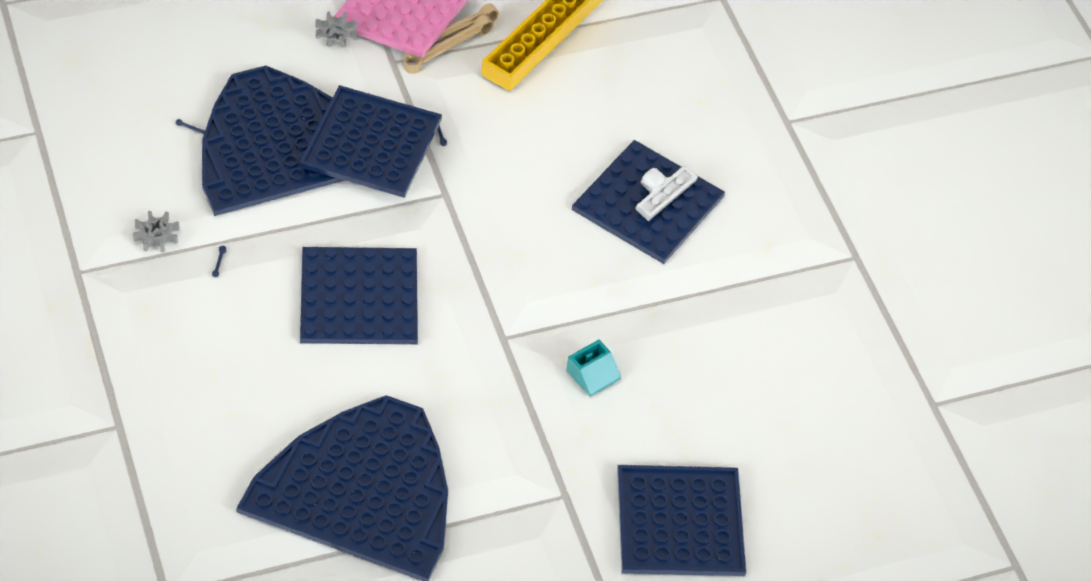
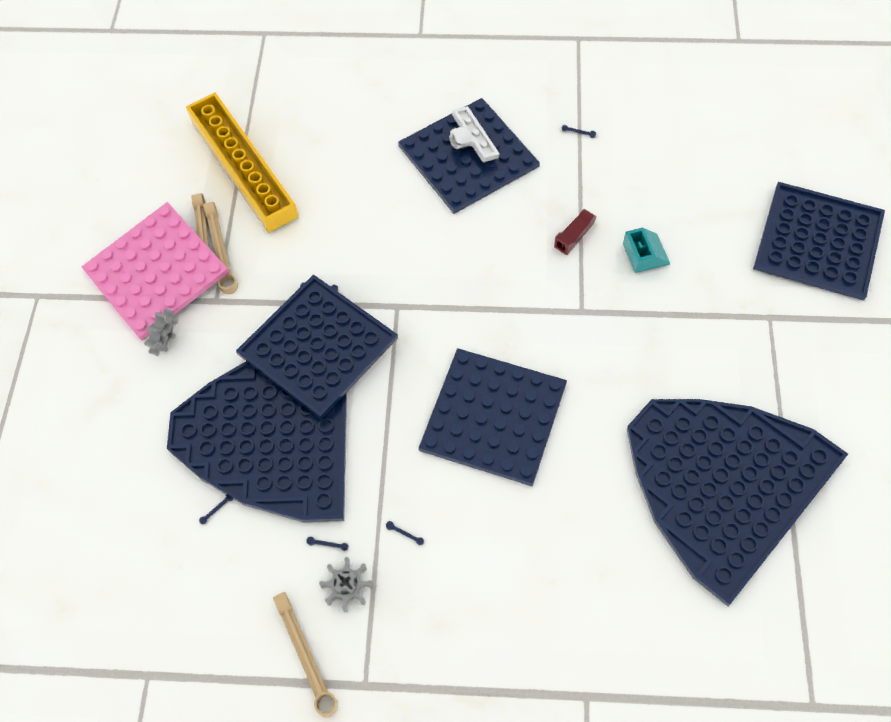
camera: 60 degrees left, 10 degrees up
none -> tan piece [273,591,338,717]
none -> dark blue hinge [306,537,349,551]
none -> dark red leg [554,209,596,255]
none -> dark blue hinge [561,125,596,138]

